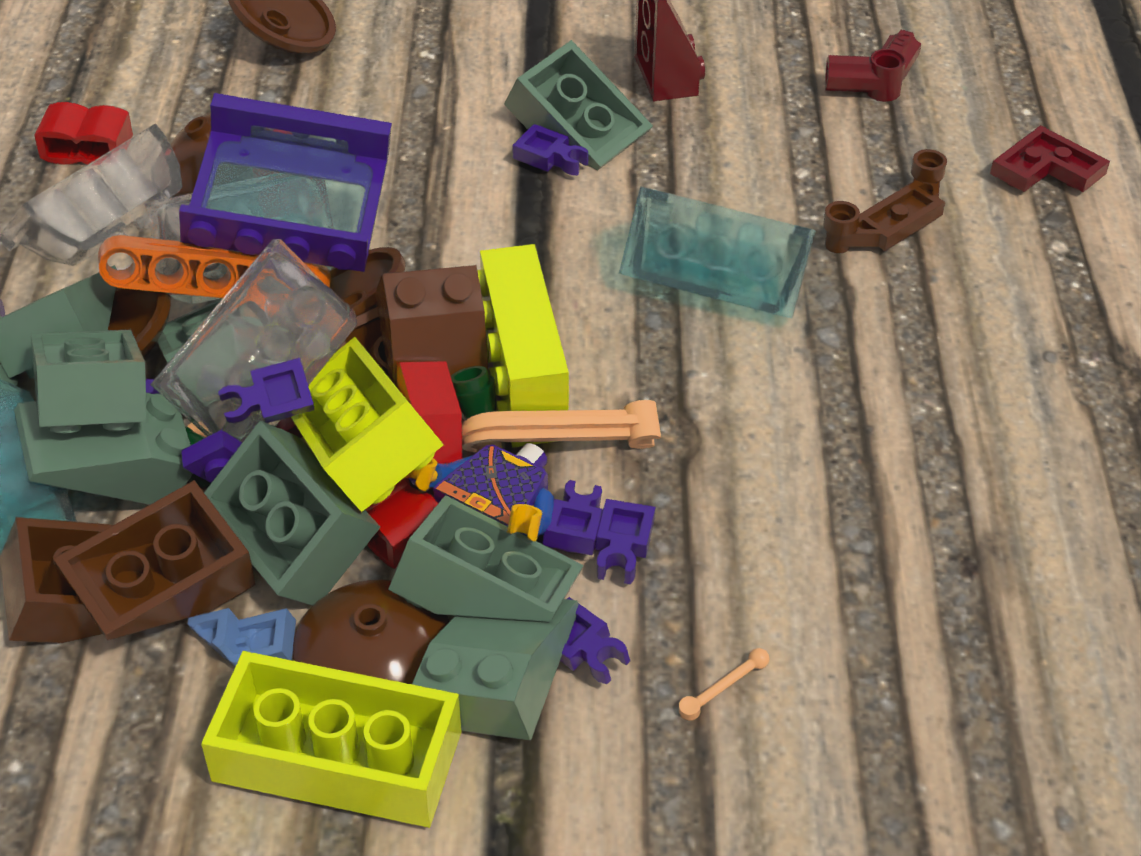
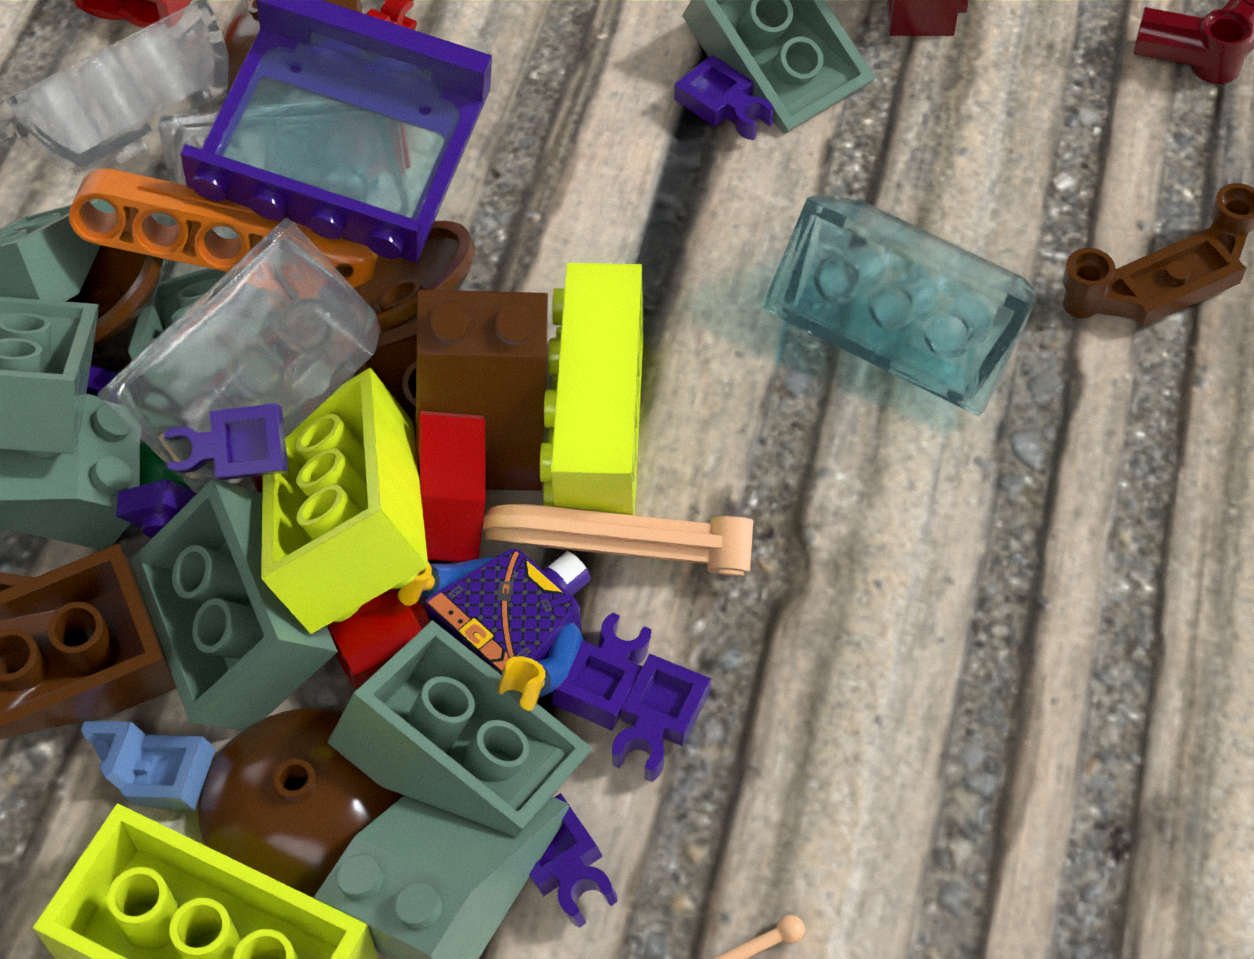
camera: 15 degrees right, 10 degrees up
dark green cone [451,366,496,421] -> none

